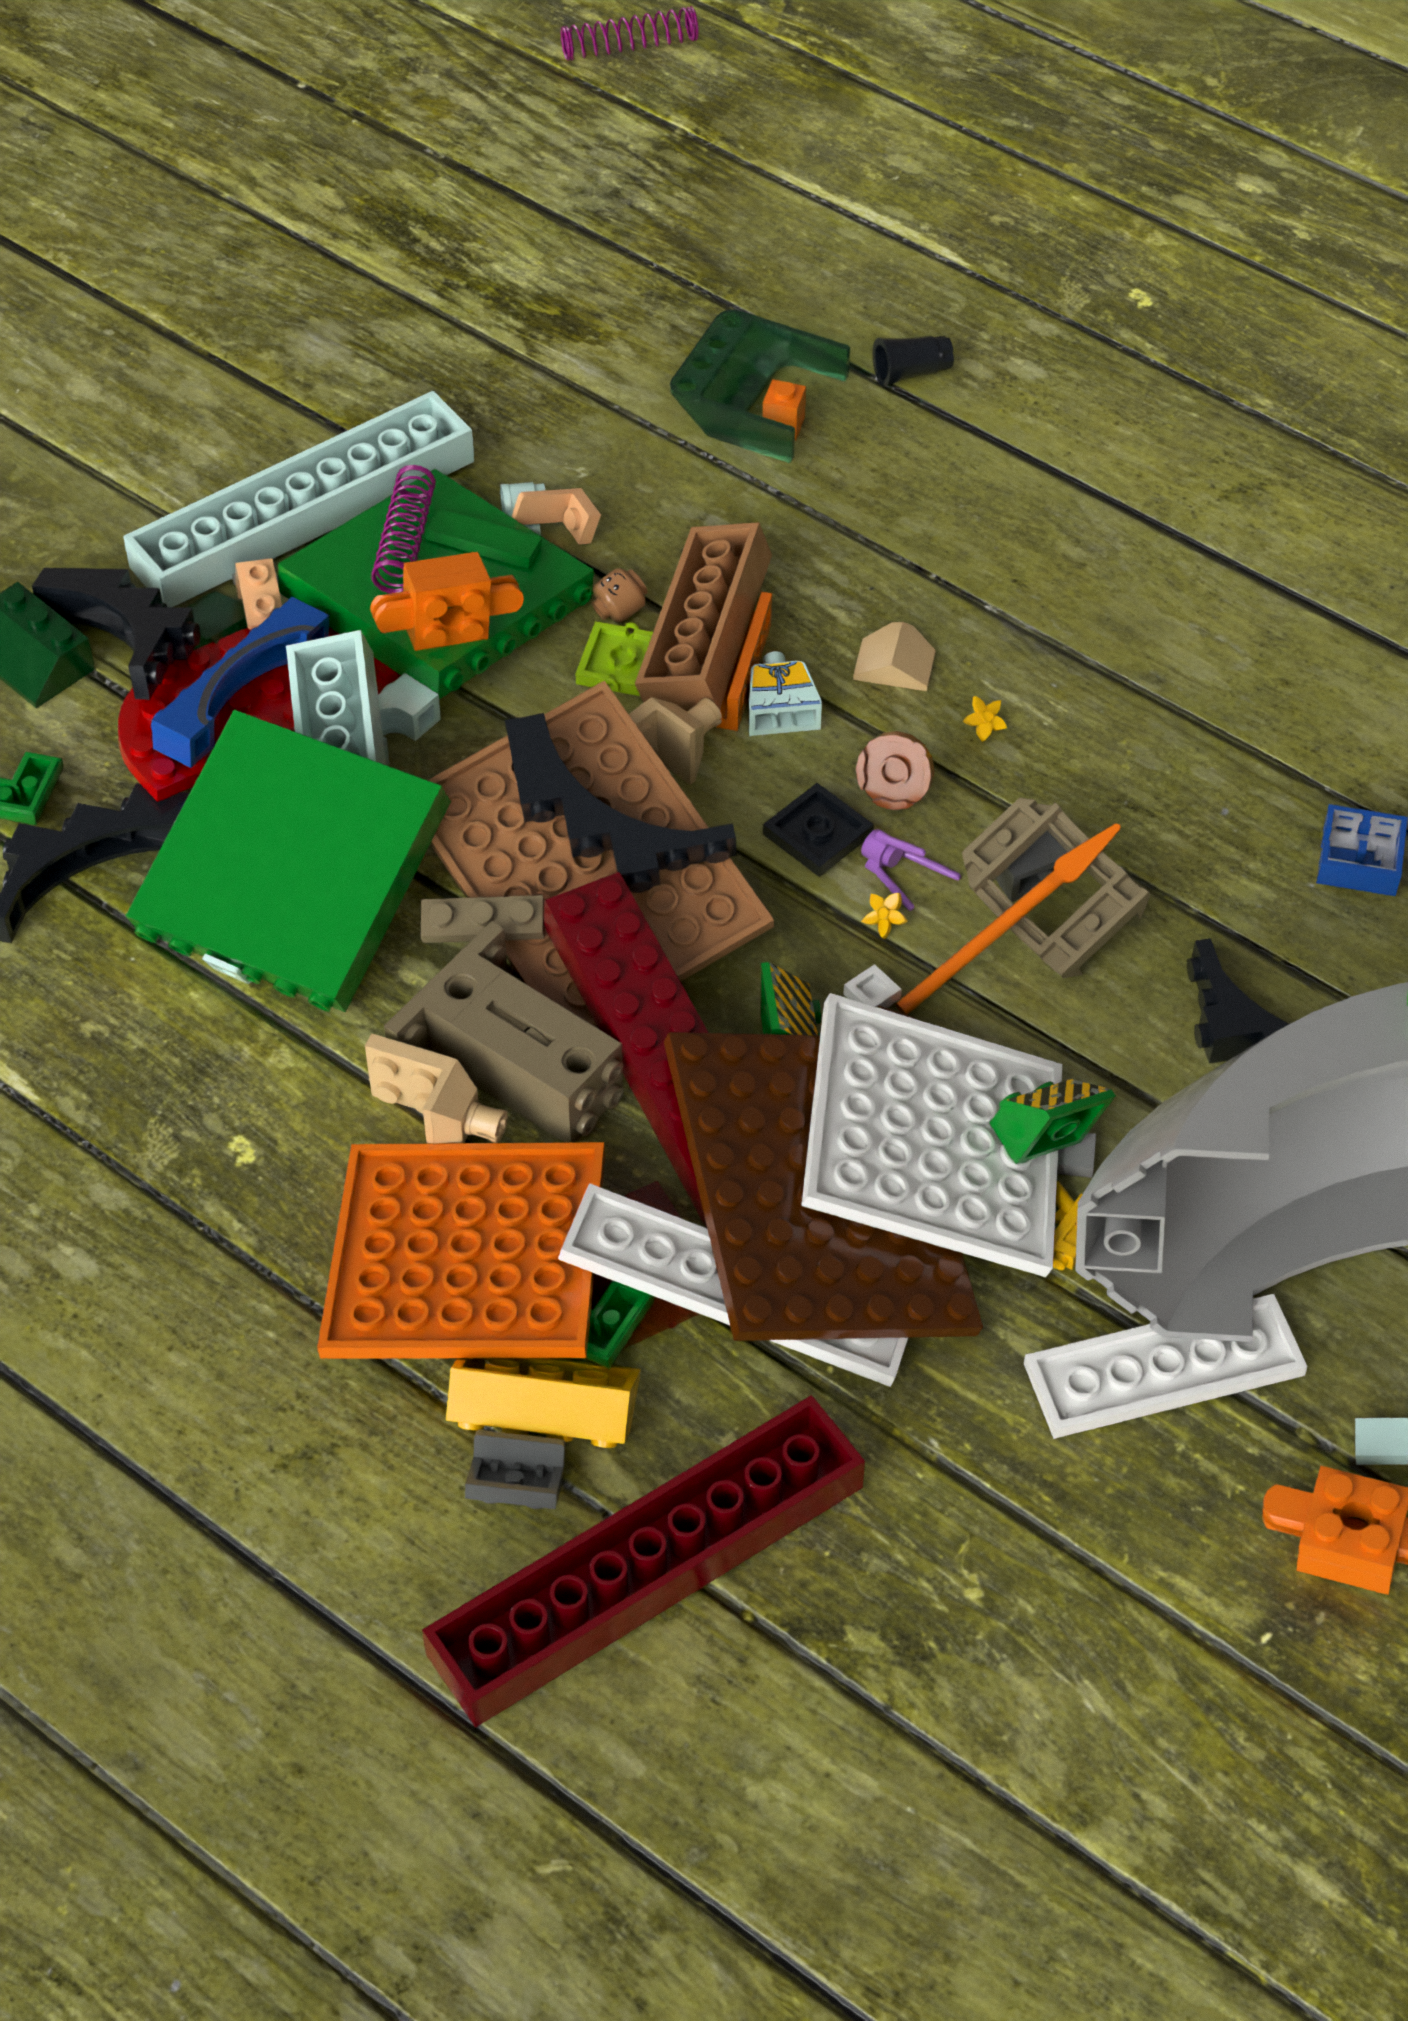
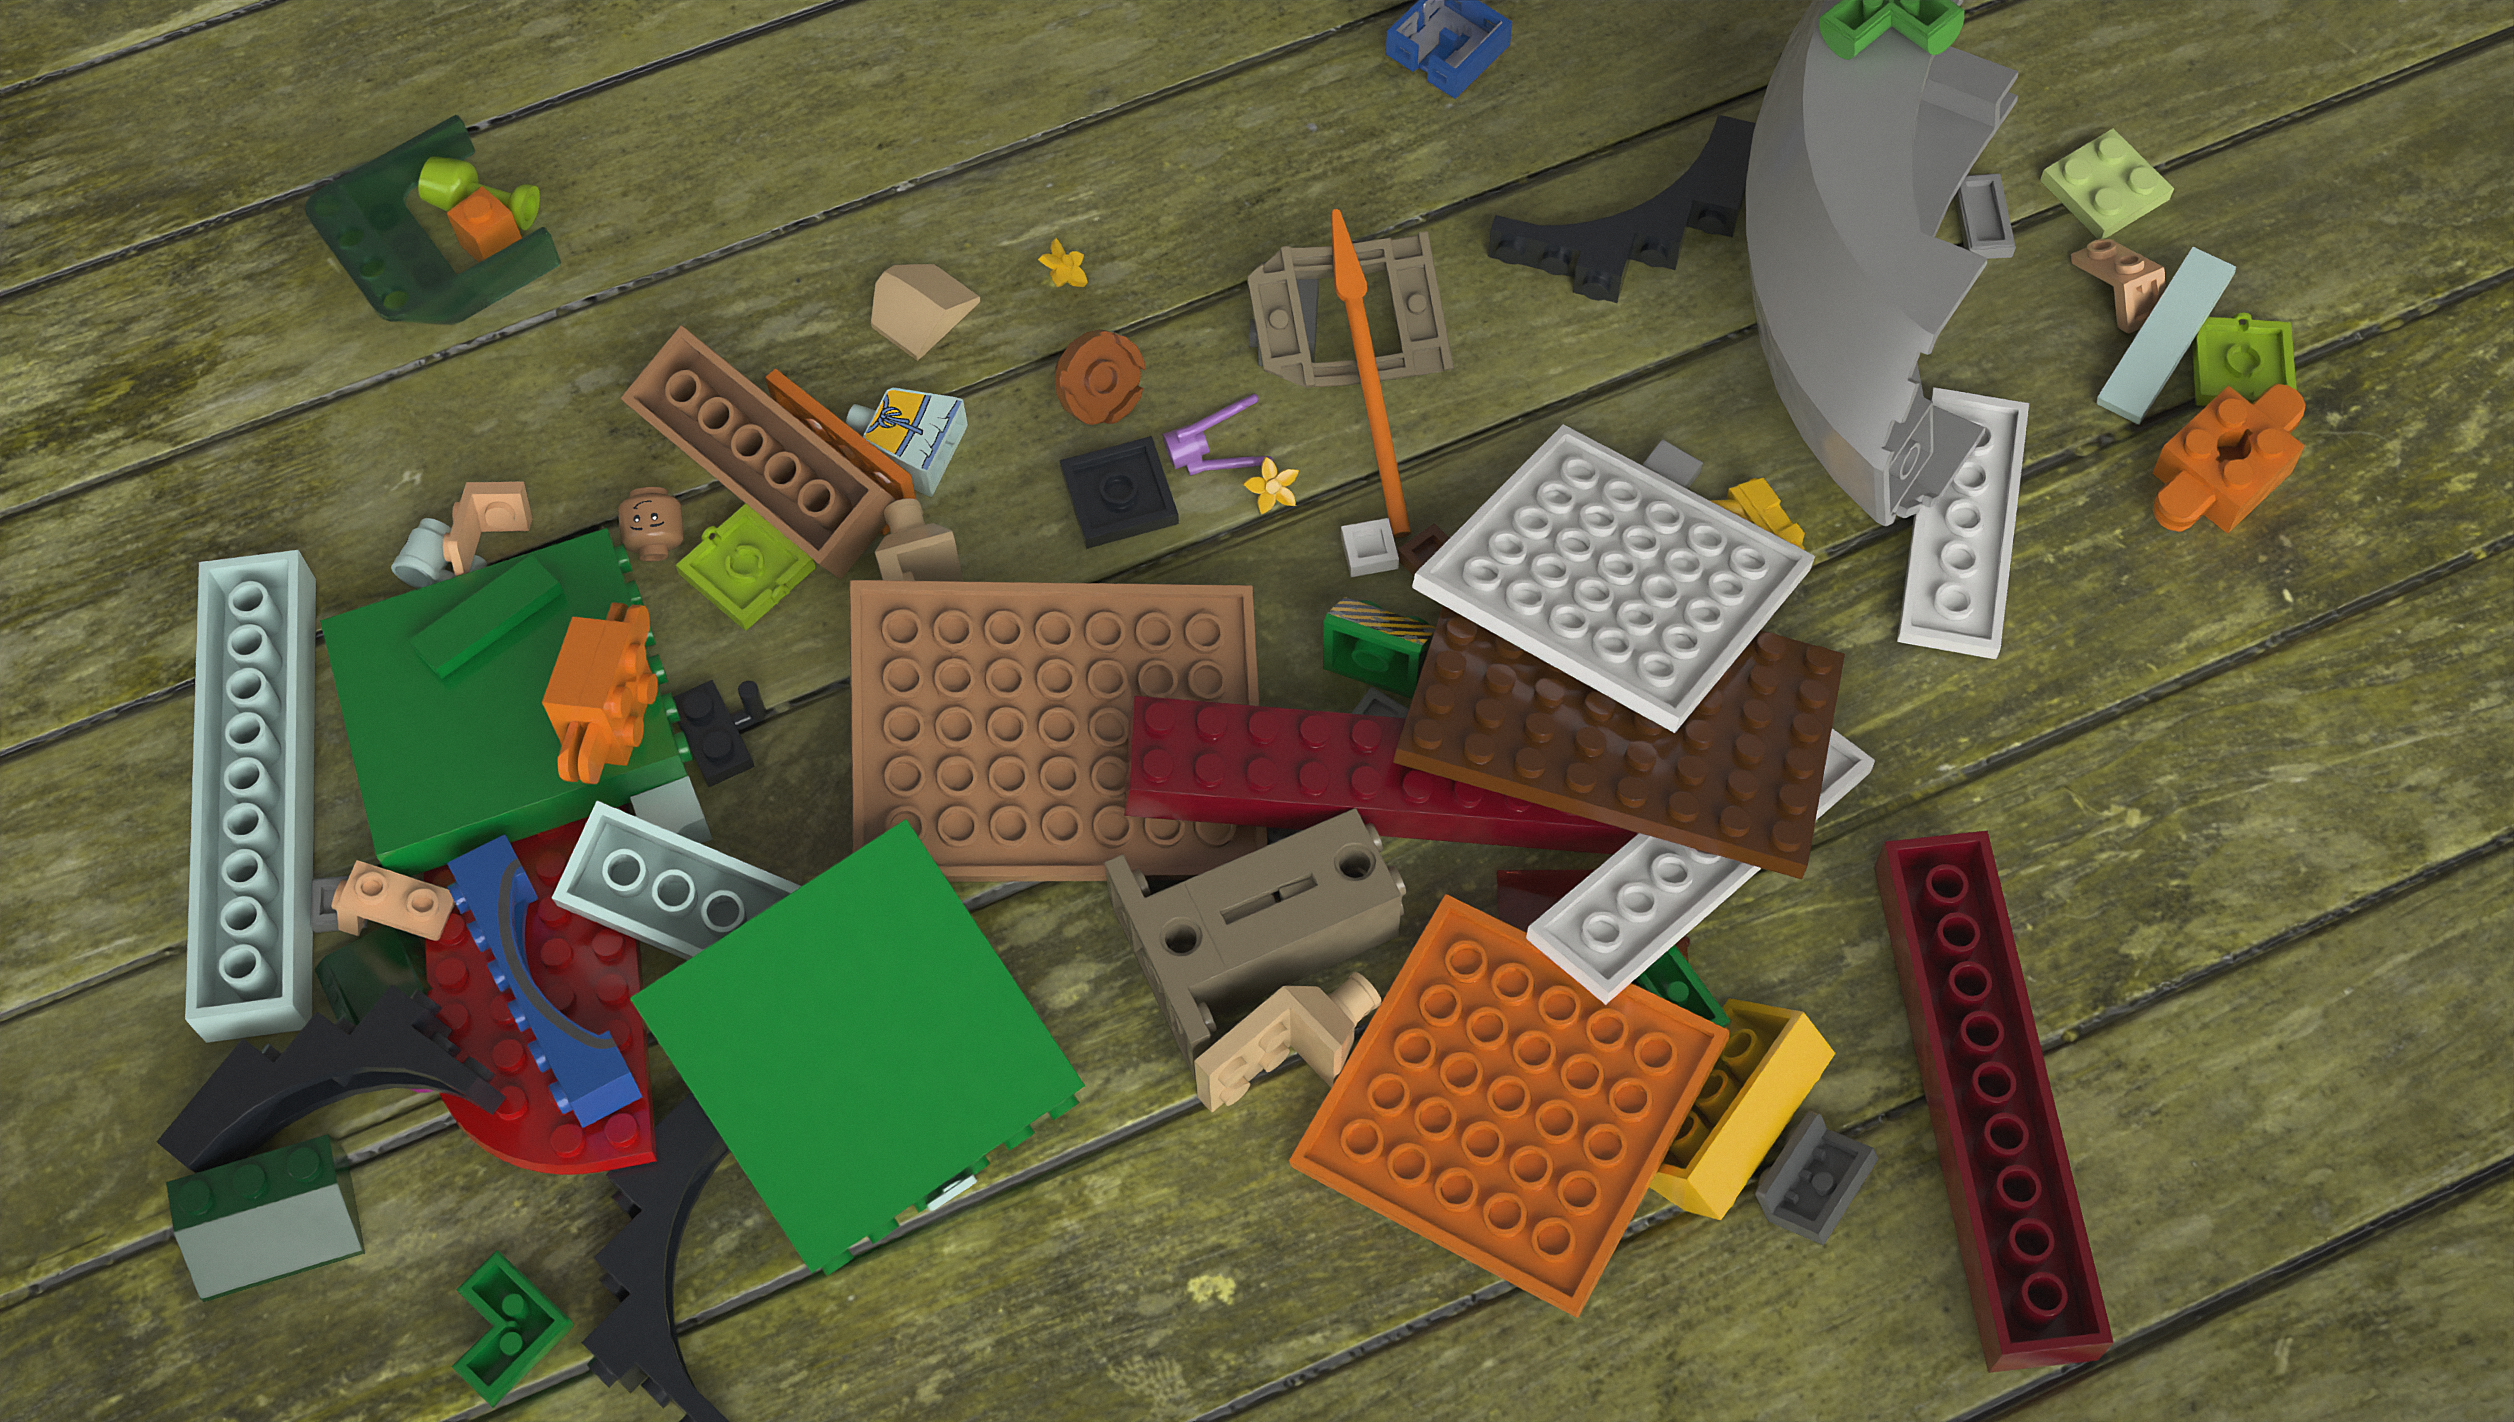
camera: 60 degrees left, 10 degrees up
magenta piece [371,465,436,594] -> none
dark tan plate [420,895,545,943] -> none
black arch [505,713,737,893] -> none
black plant [872,335,954,387] -> none
green slope [990,1079,1116,1164] -> none
none -> lime piece [418,156,540,230]
none -> black plate [673,680,766,787]

